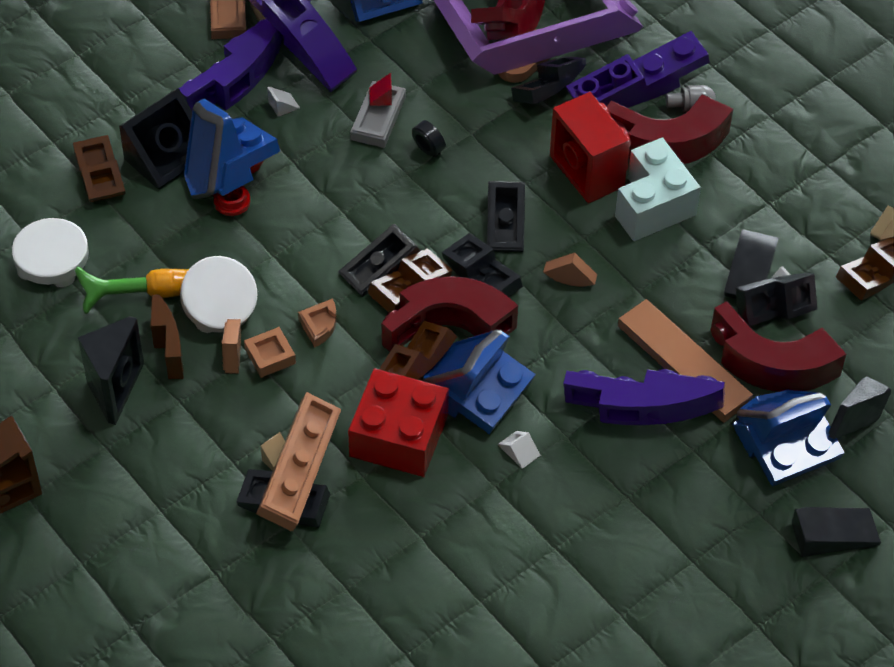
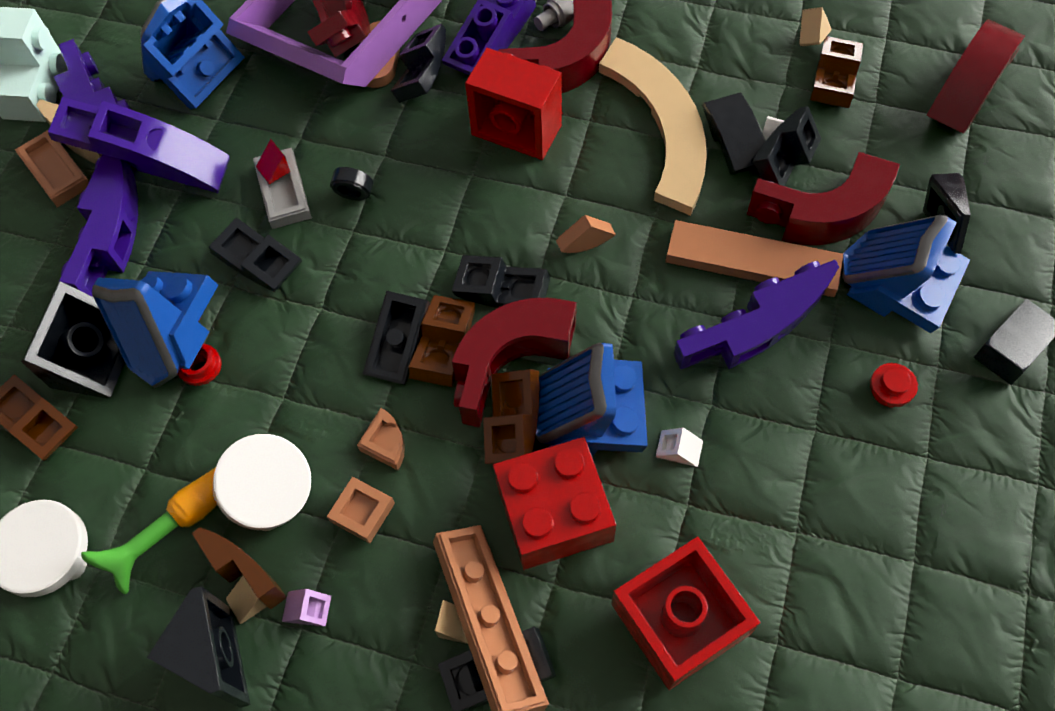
camera: 30 degrees left, 10 degrees up
nougat tile [222,319,241,374] -> none
white piece [267,87,300,117] -> none
black slope [487,181,525,252] -> none
light aqua brick [615,137,701,241] -> none
none -> black slope [209,217,302,292]
none -> tan piece [226,576,267,624]
none -> lavender piece [282,589,331,627]
none -> tan tile [599,37,707,216]
none -> red brick [611,536,761,690]
none -> red plate [870,363,918,407]

